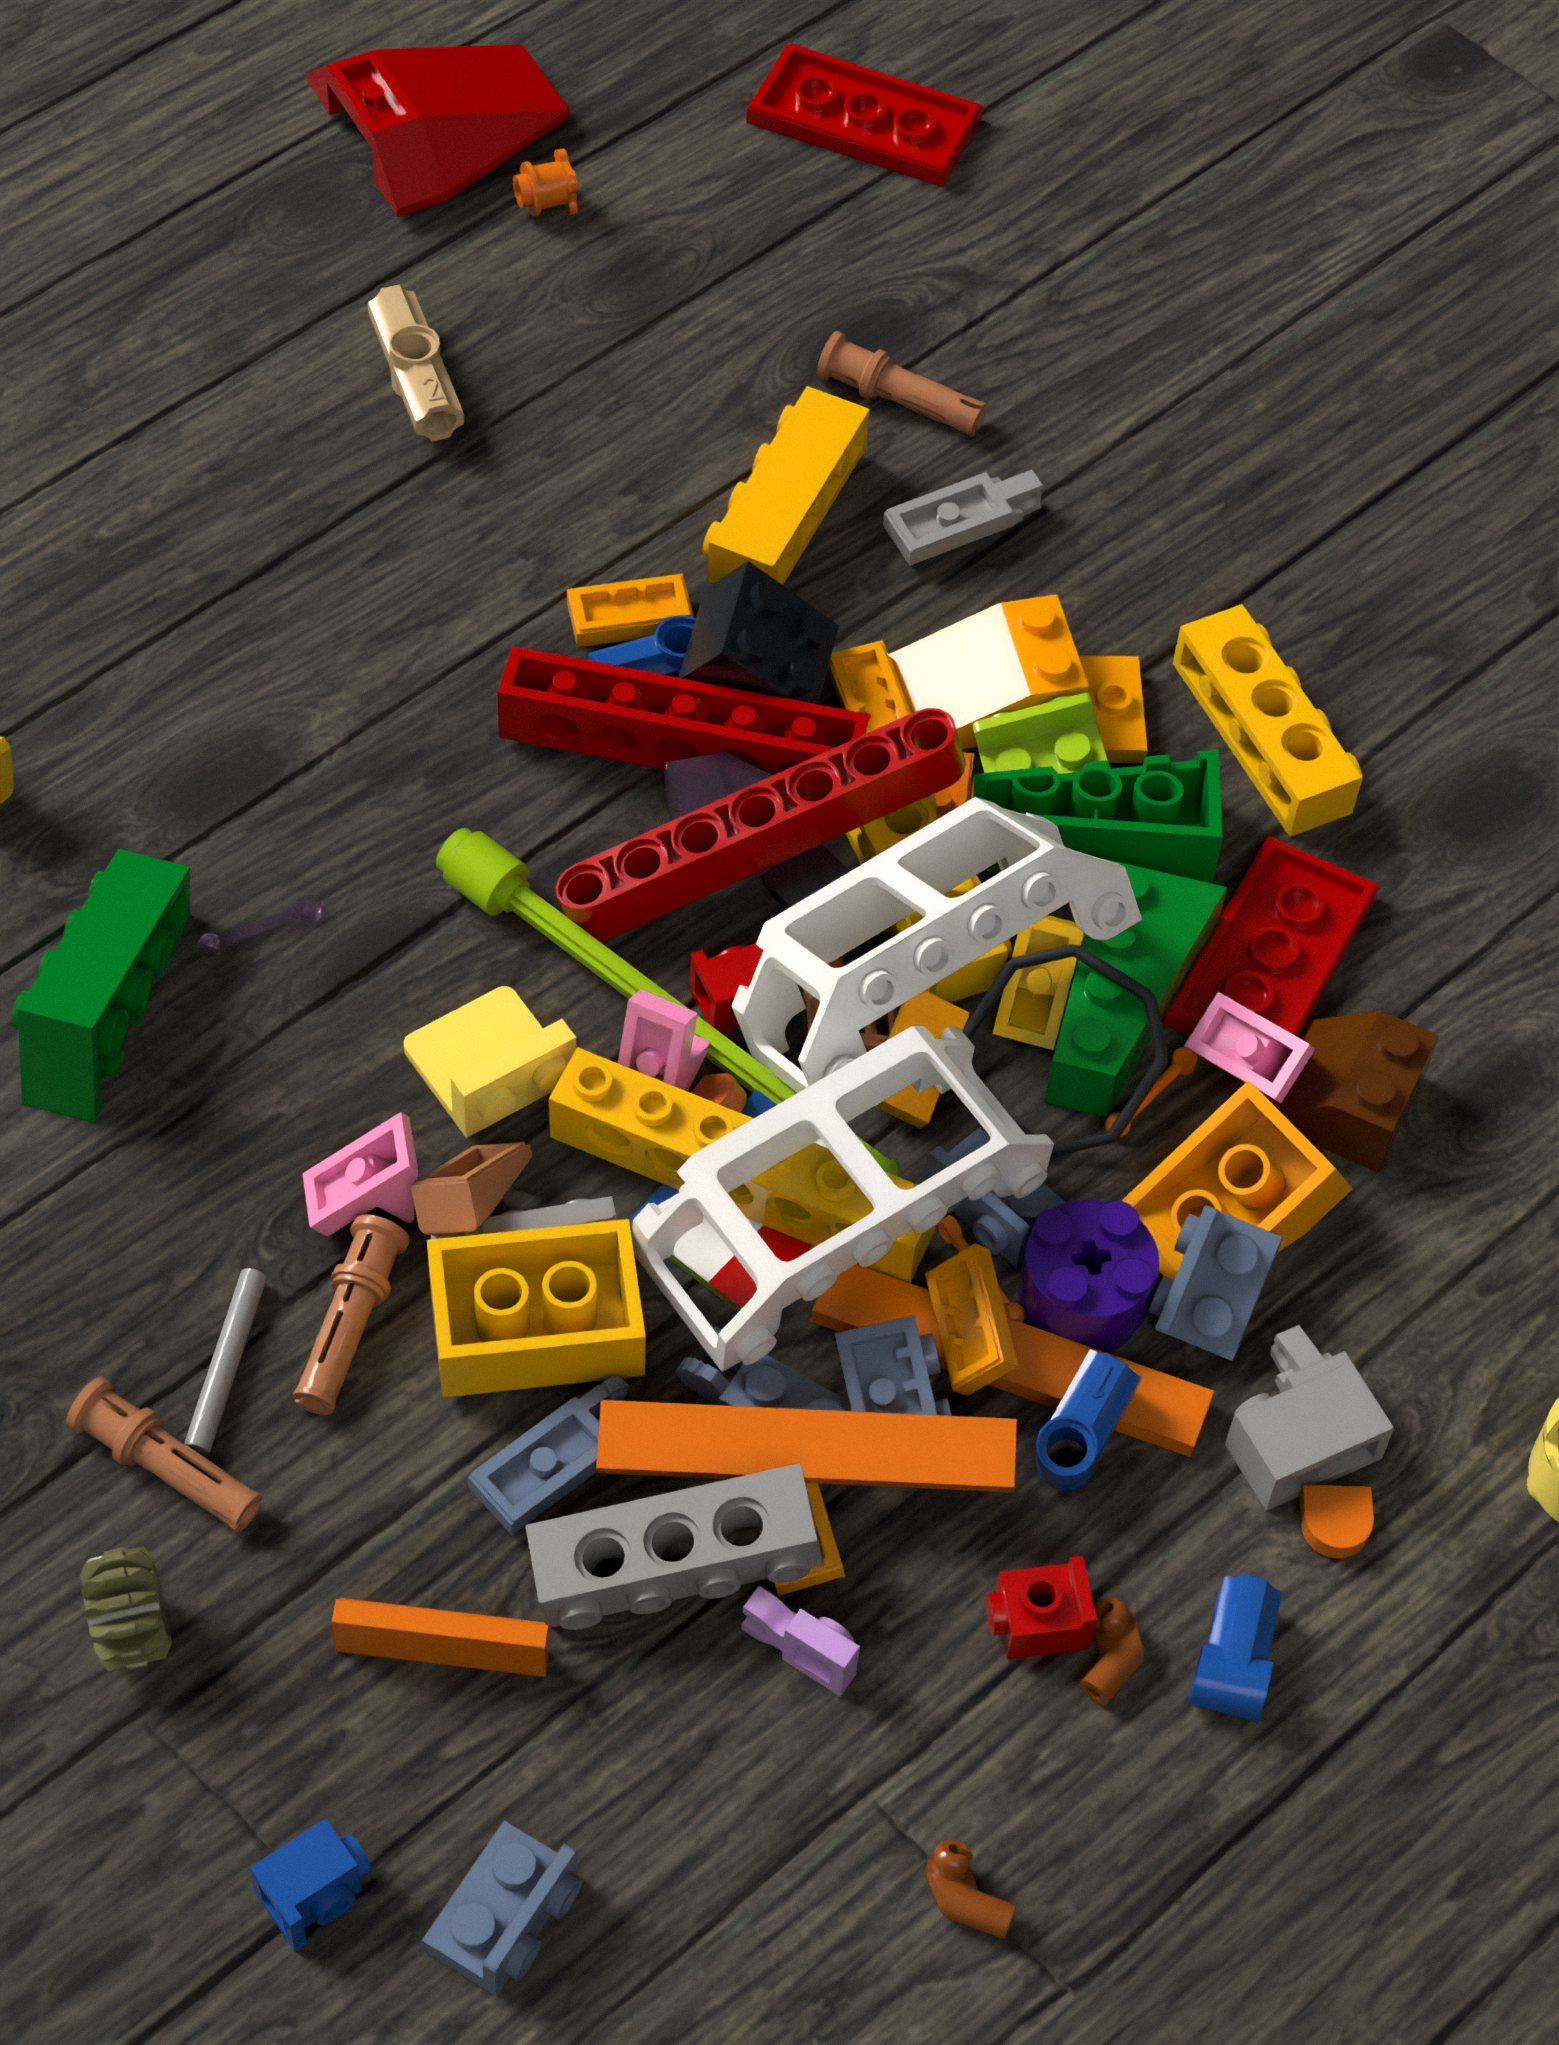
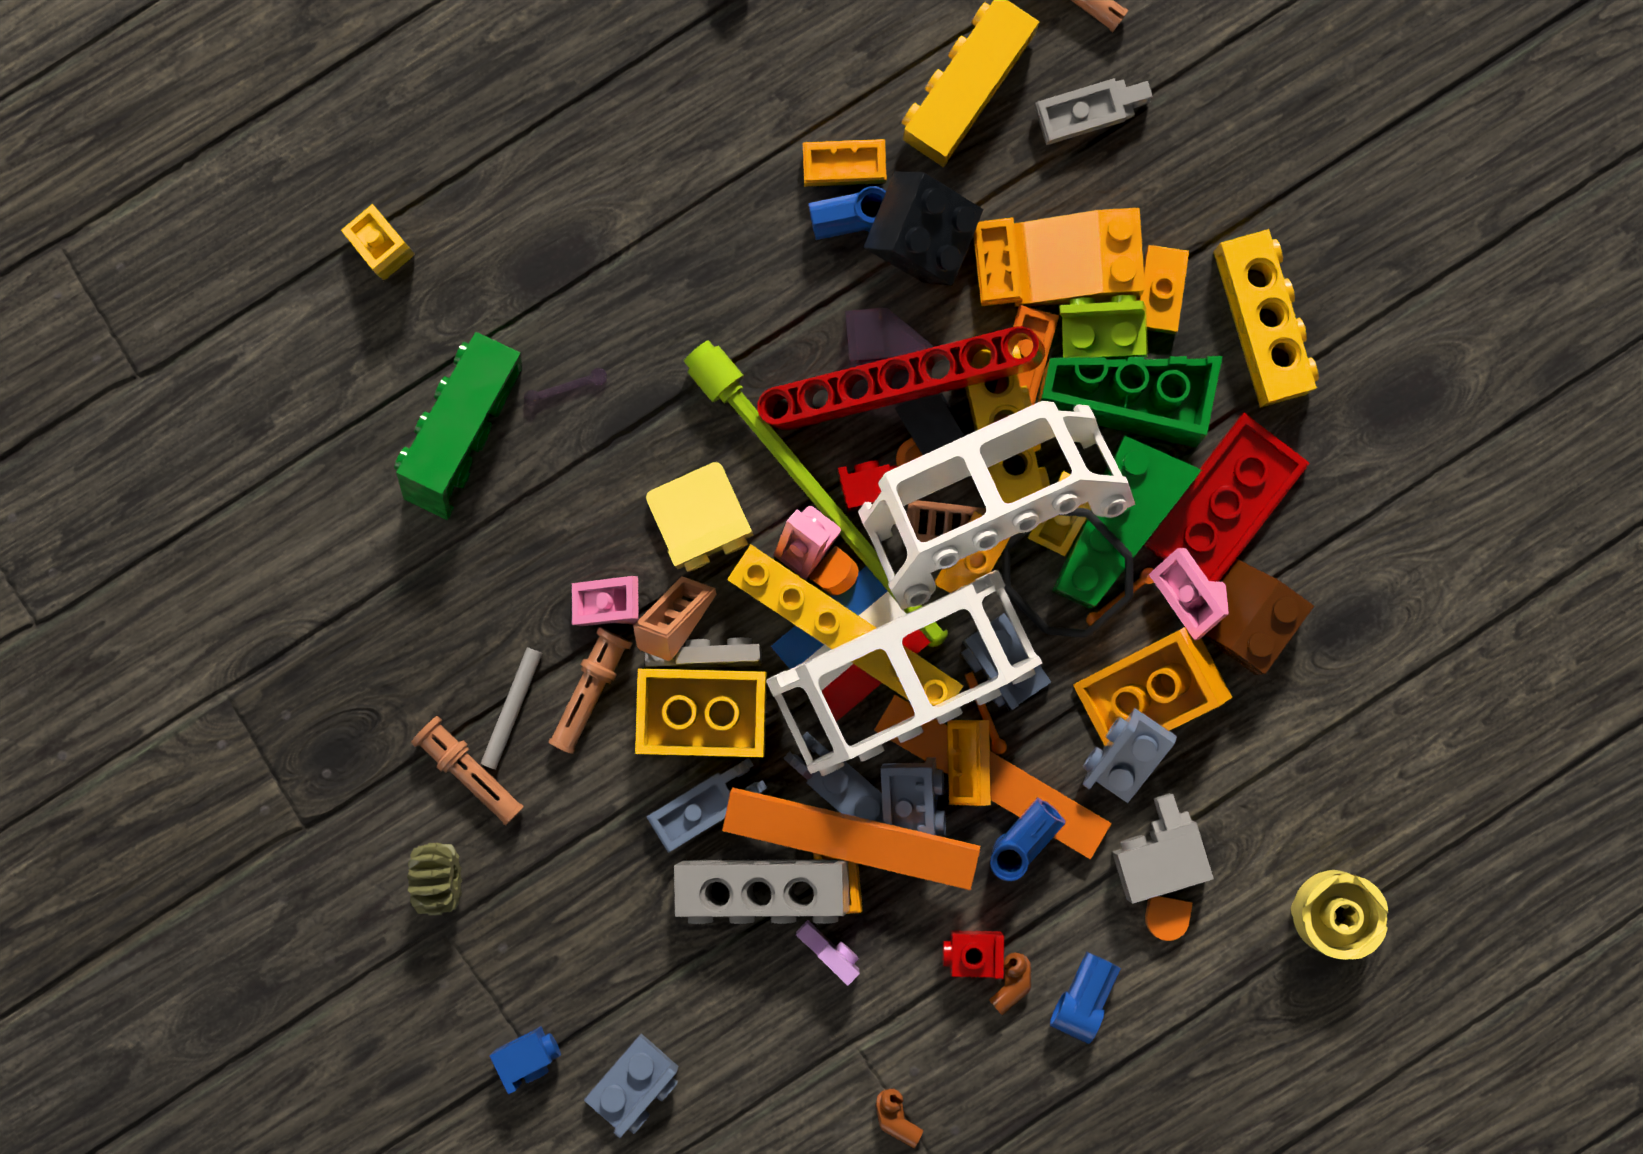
camera: 15 degrees right, 30 degrees up
orange tile [331,1598,549,1677] -> none
red brick [497,646,870,786] -> none
dark purple brick [1018,1200,1159,1353] -> none

